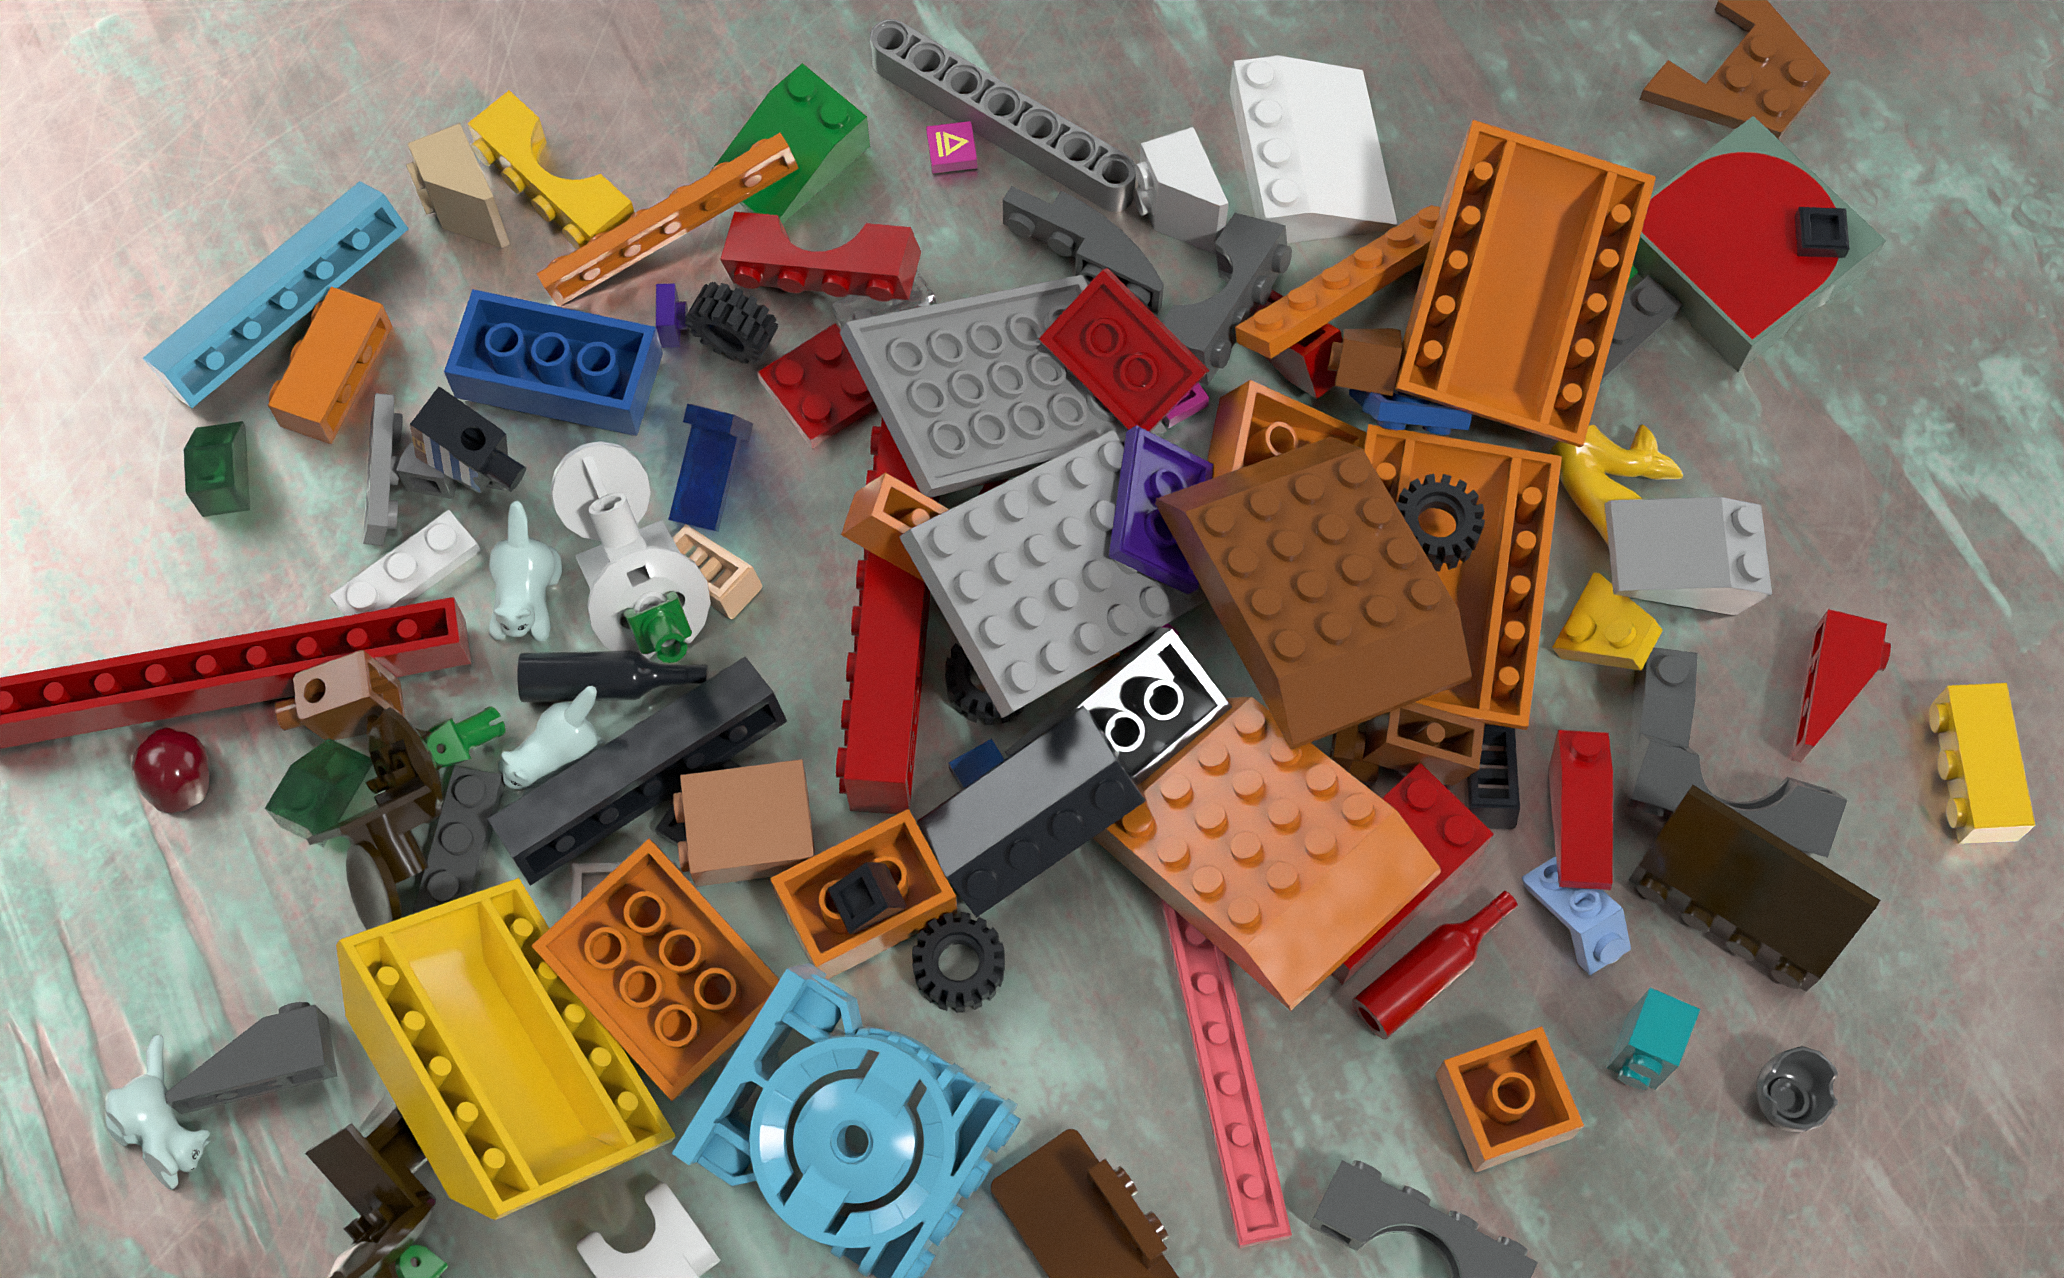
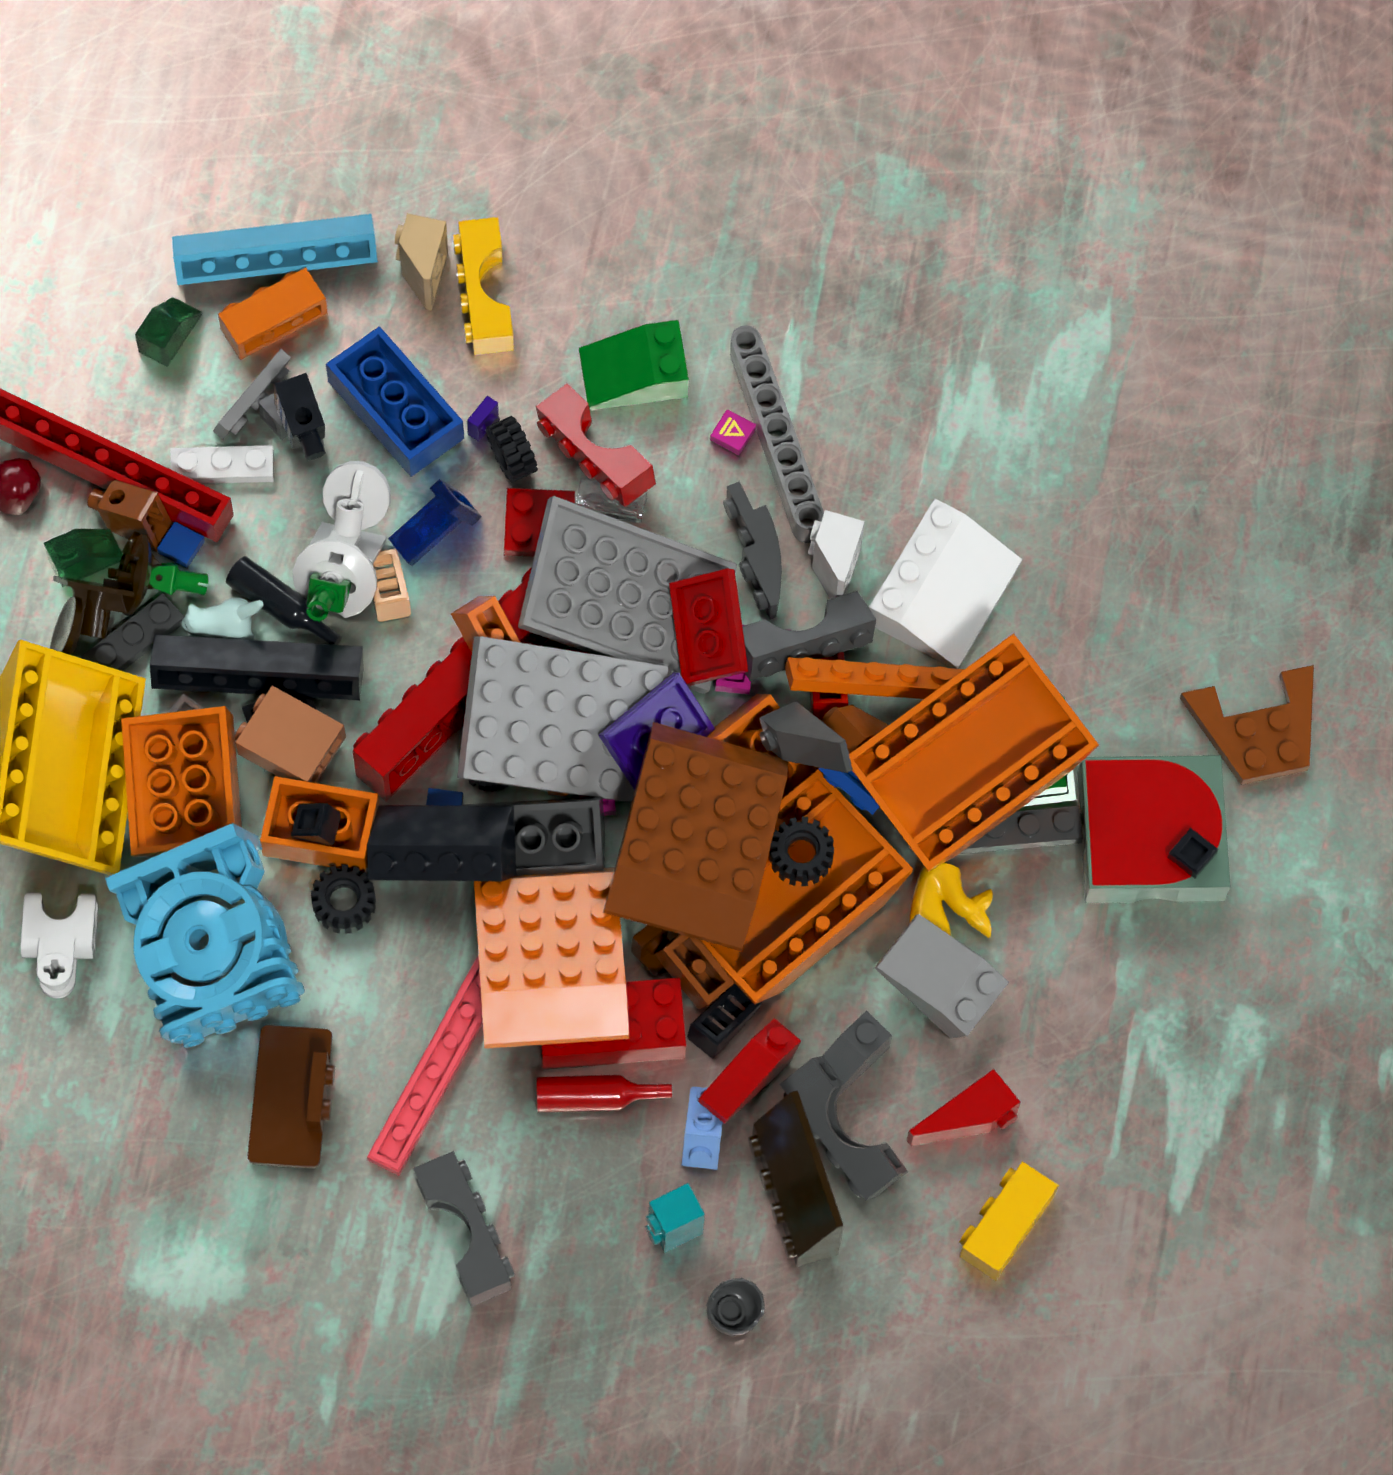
camera: 35 degrees right, 0 degrees up
light aqua animal [489,501,562,642] -> none
orange plate [536,133,799,307] -> none
orange brick [1435,1026,1584,1173] -> none
yellow wing [1552,572,1663,671] -> none
none -> blue tile [157,522,205,568]
none -> dark grey slope [760,701,853,773]

